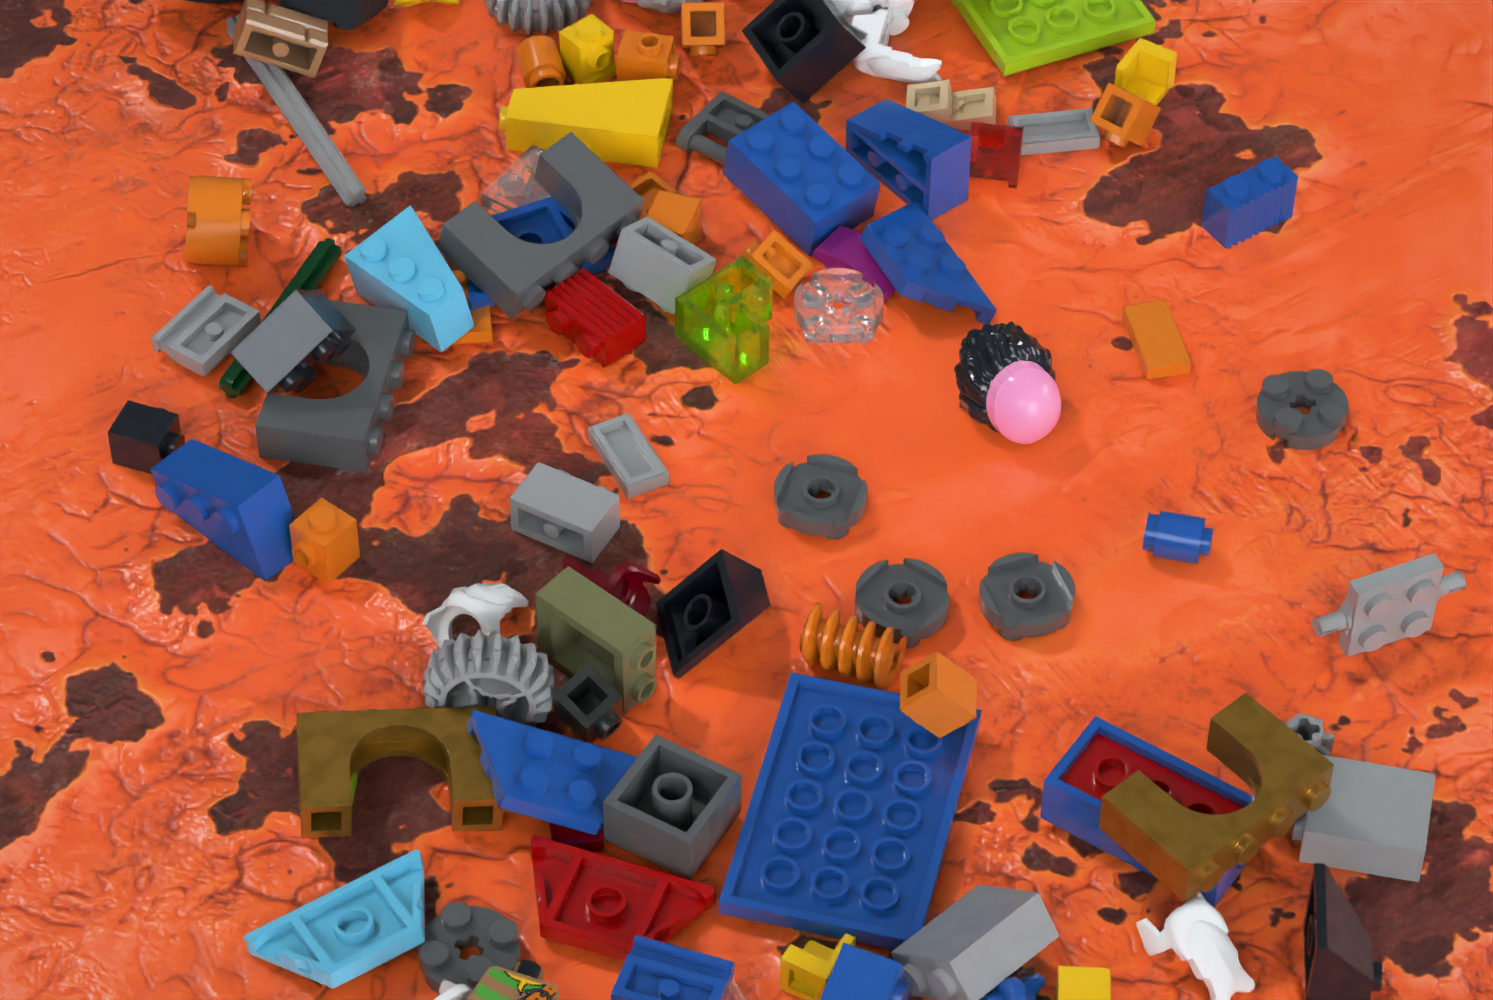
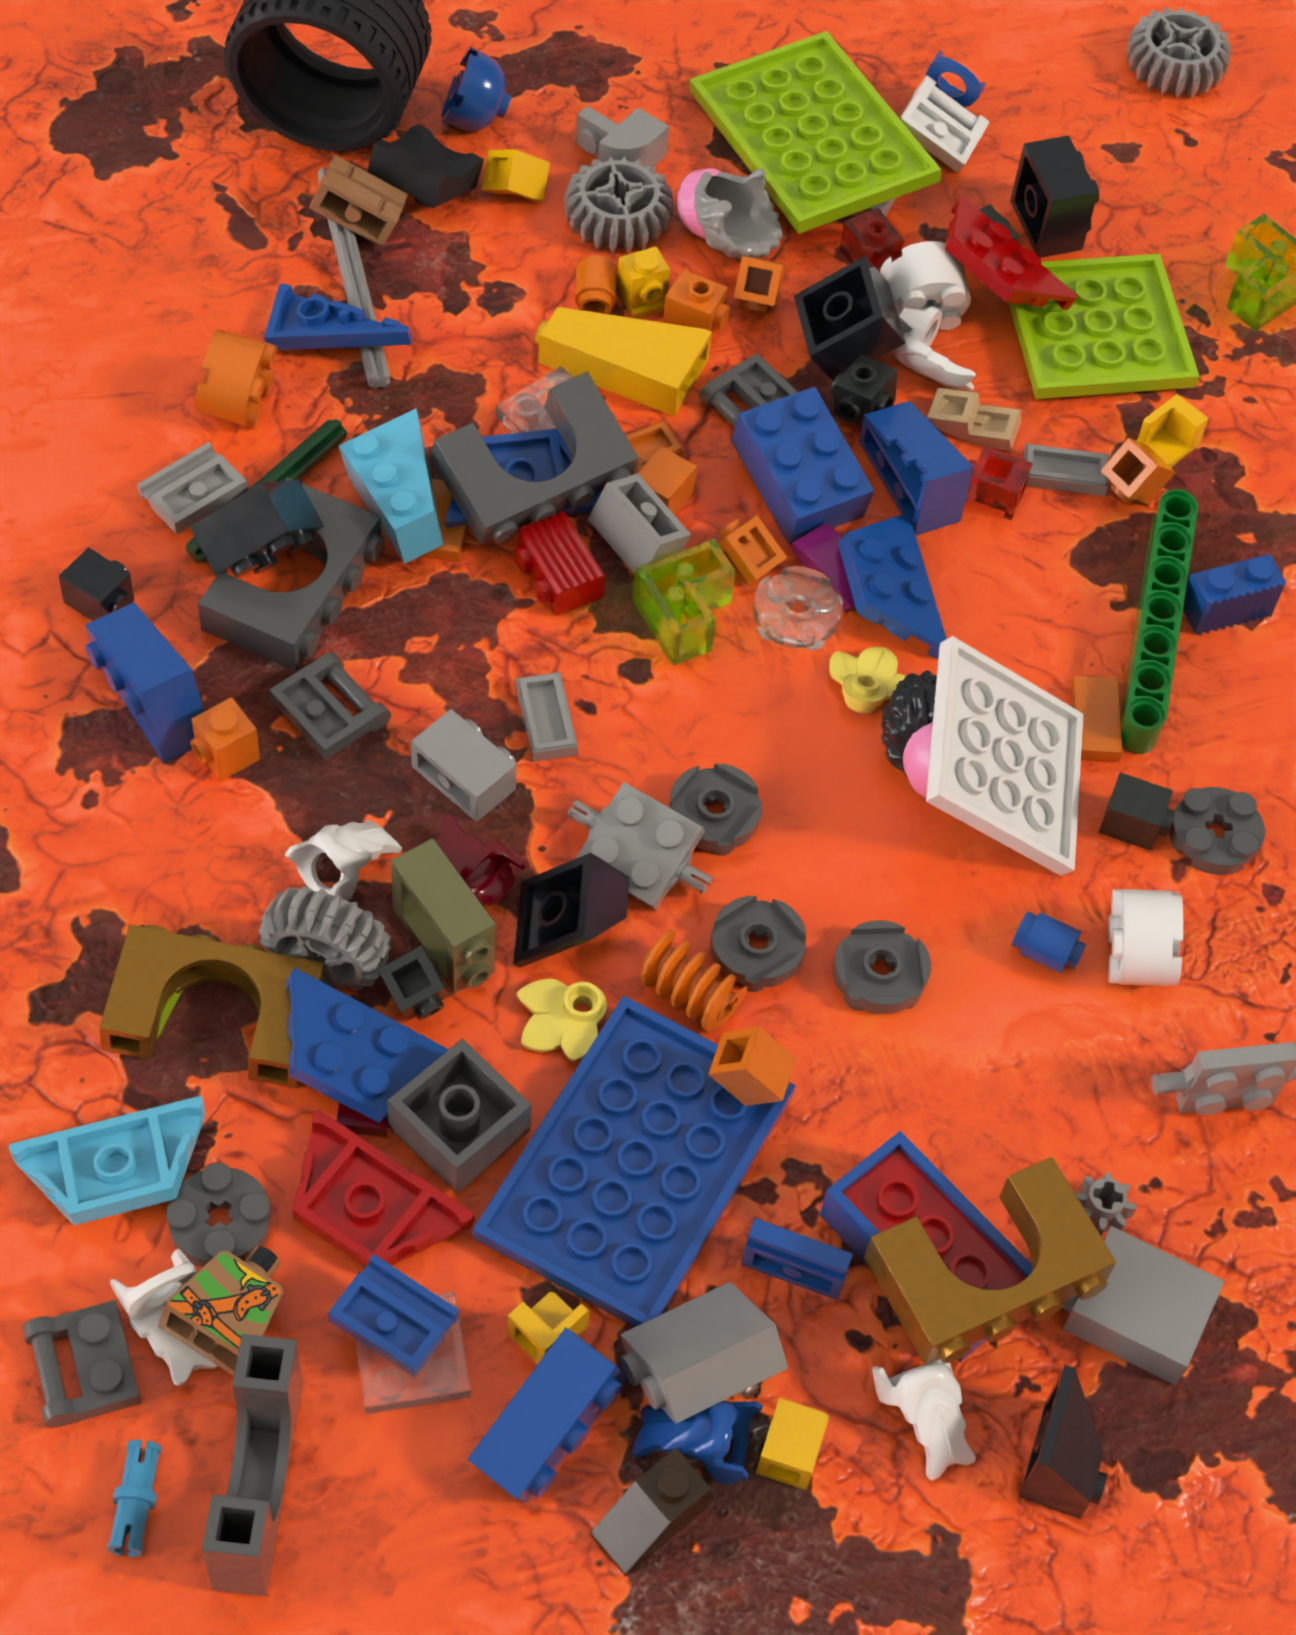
camera: 10 degrees right, 10 degrees up
none -> blue wing [264,284,413,350]
none -> dark grey plate [269,652,392,760]
none -> light yellow plate [516,978,607,1062]
none -> light grey plate [568,782,713,911]
none -> blue plate [742,1218,853,1300]
none -> light yellow plate [829,647,906,713]
none -> pearl dark grey brick [831,354,897,427]
none -> white plate [926,636,1083,876]
none -> pearl dark grey brick [1098,772,1176,851]
none -> white brick [1108,889,1183,986]
none -> green beam [1120,489,1198,754]

